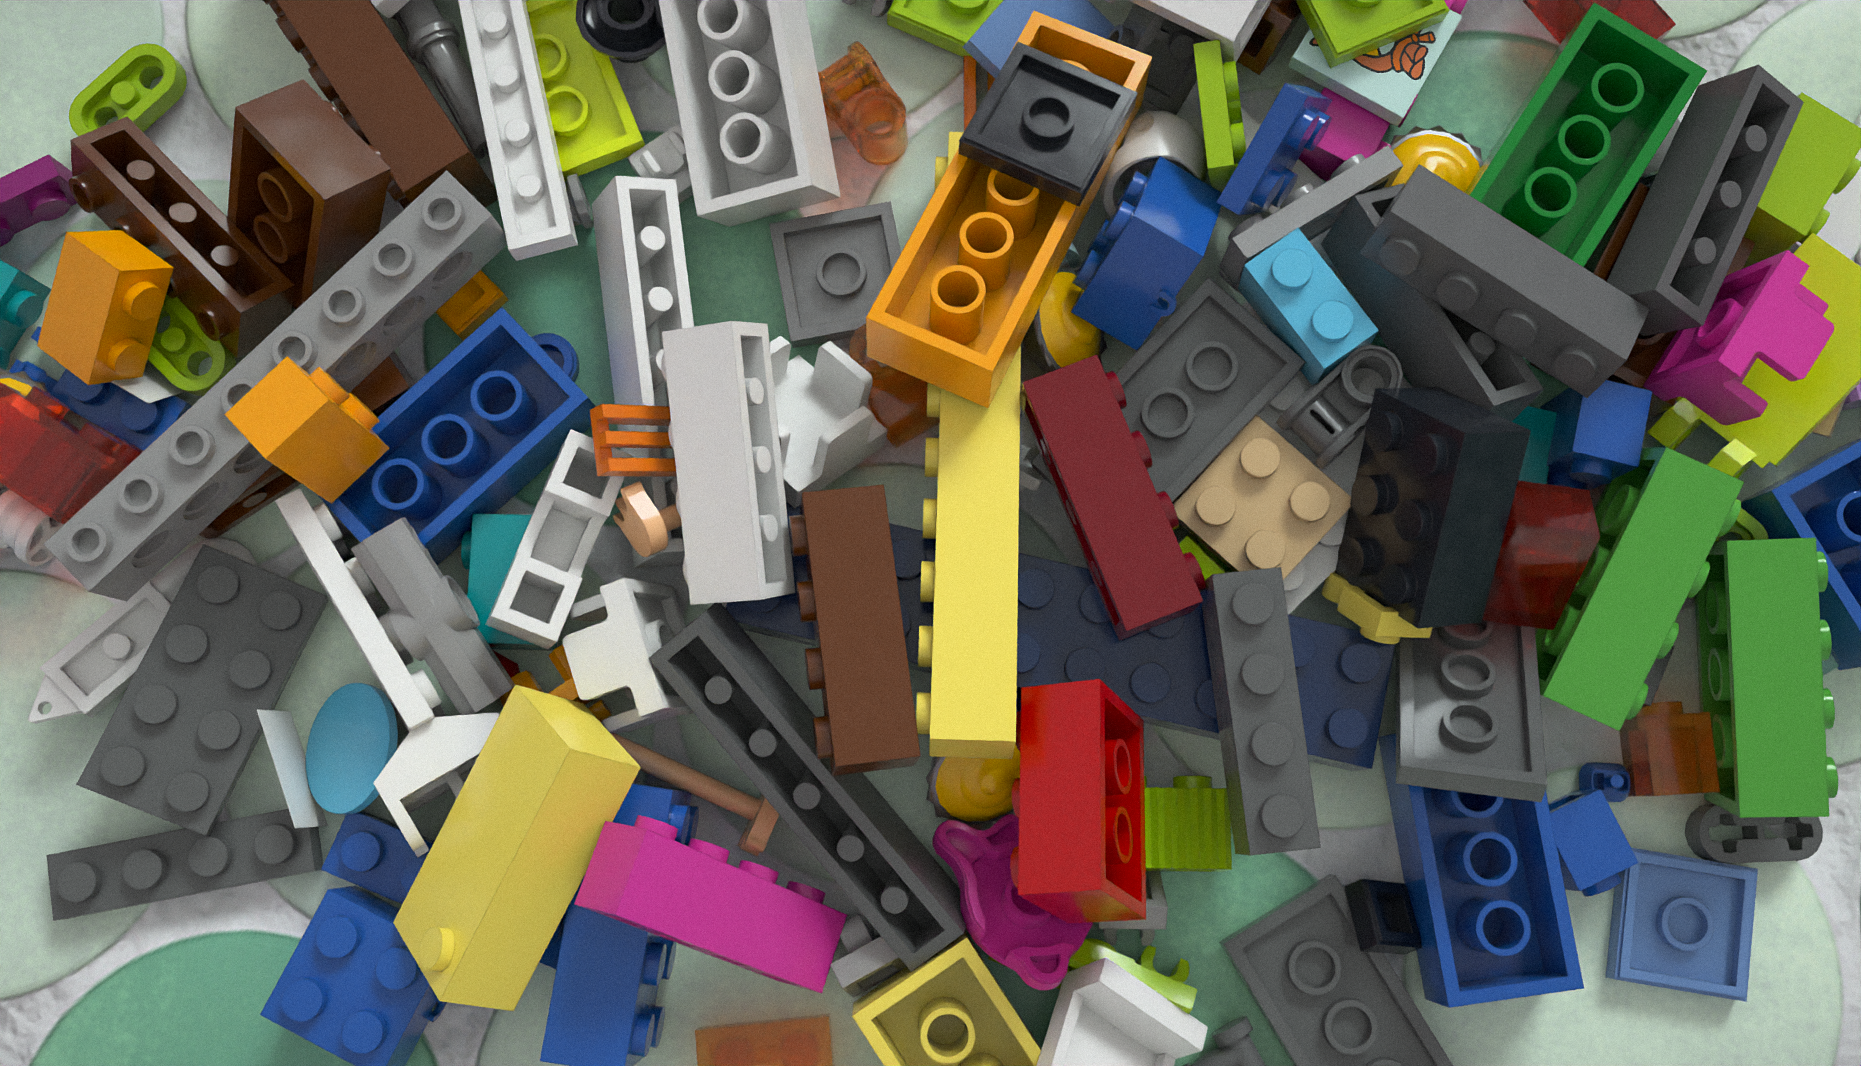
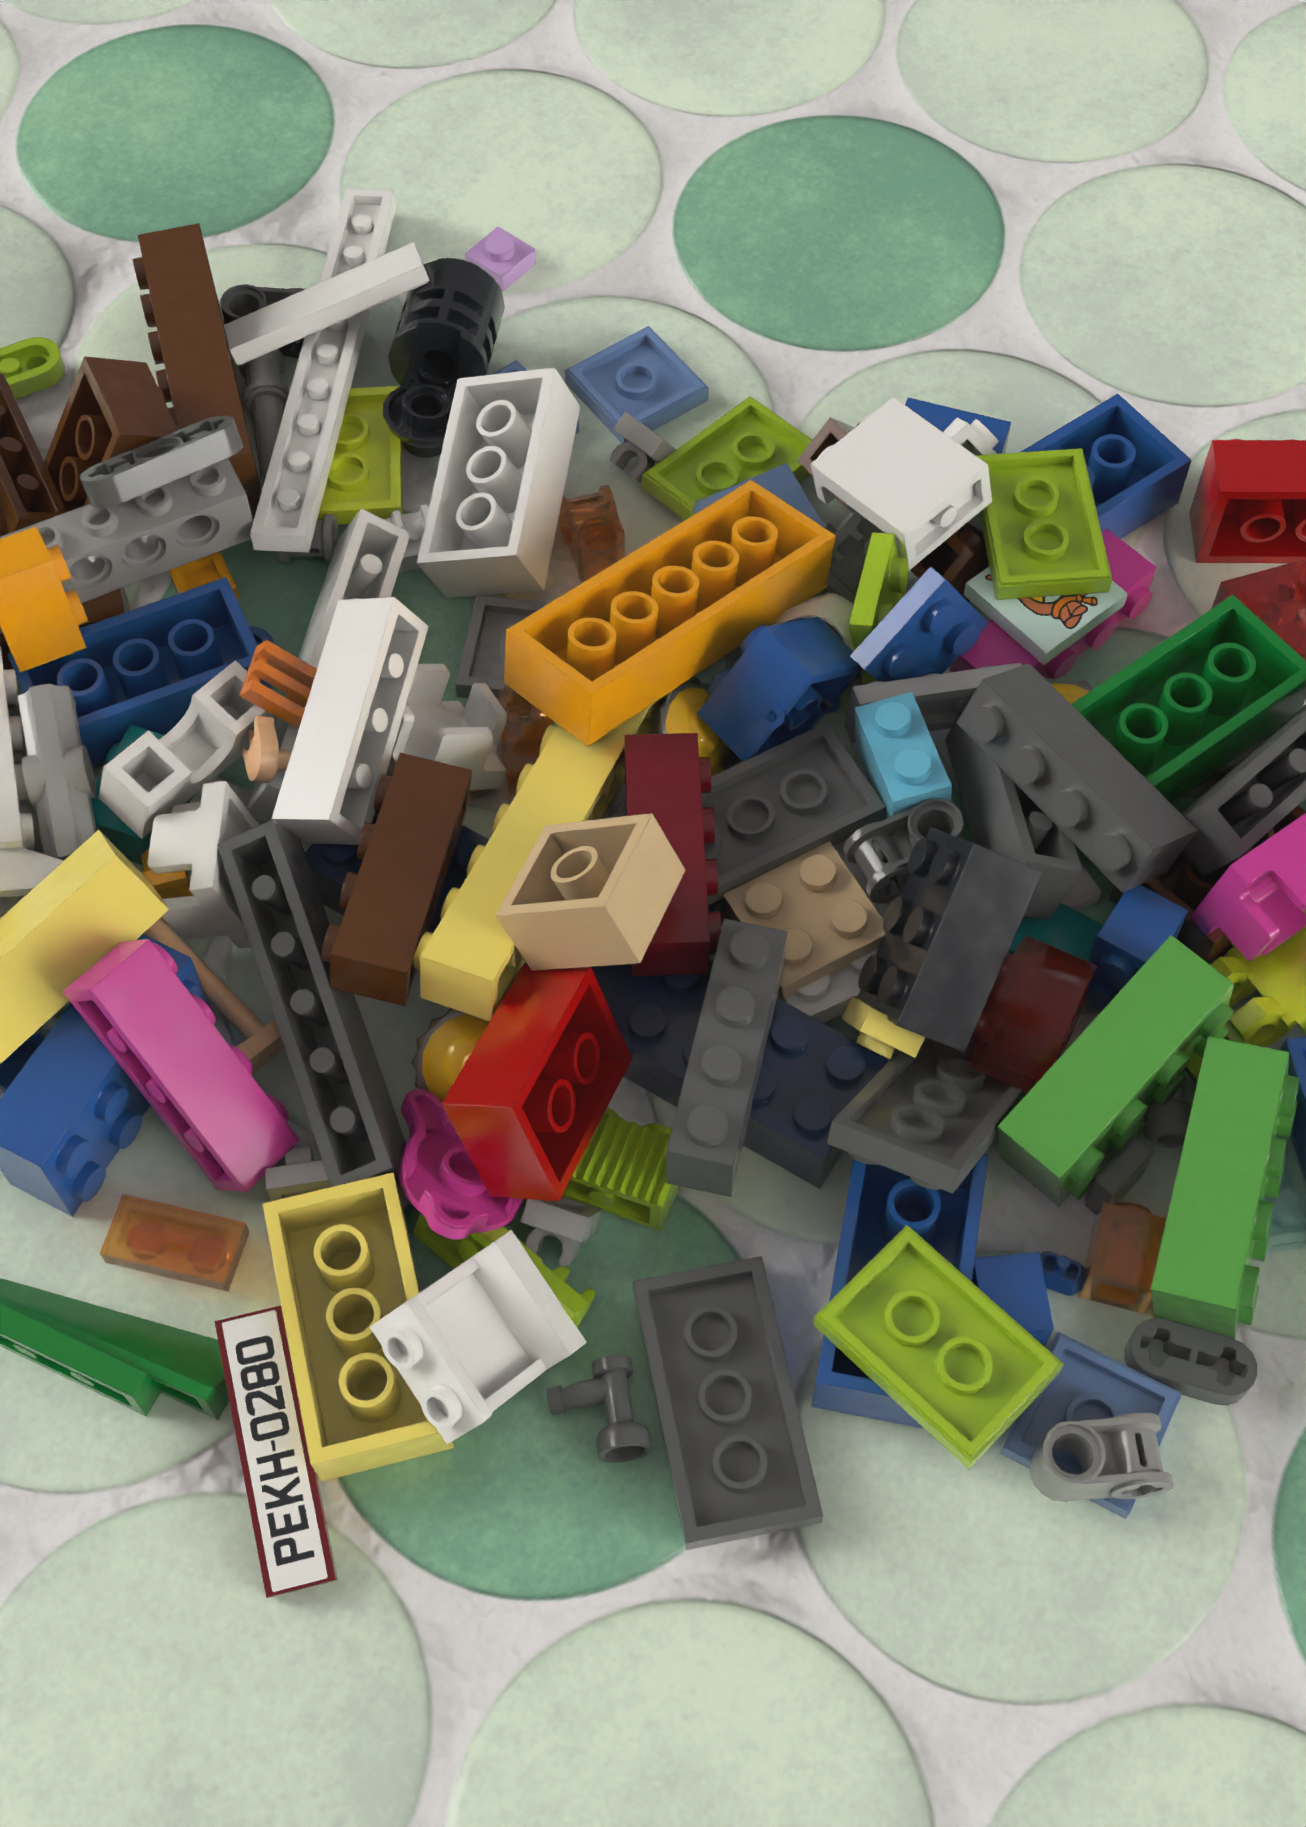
camera: 20 degrees right, 20 degrees down
black tile [958,42,1138,206] -> none
black tile [1344,879,1422,955] -> none
none -> dark grey beam [80,415,243,508]
none -> tan brick [495,813,685,971]
none -> lime tile [813,1225,1064,1470]
none -> light grey piece [1030,1413,1174,1502]

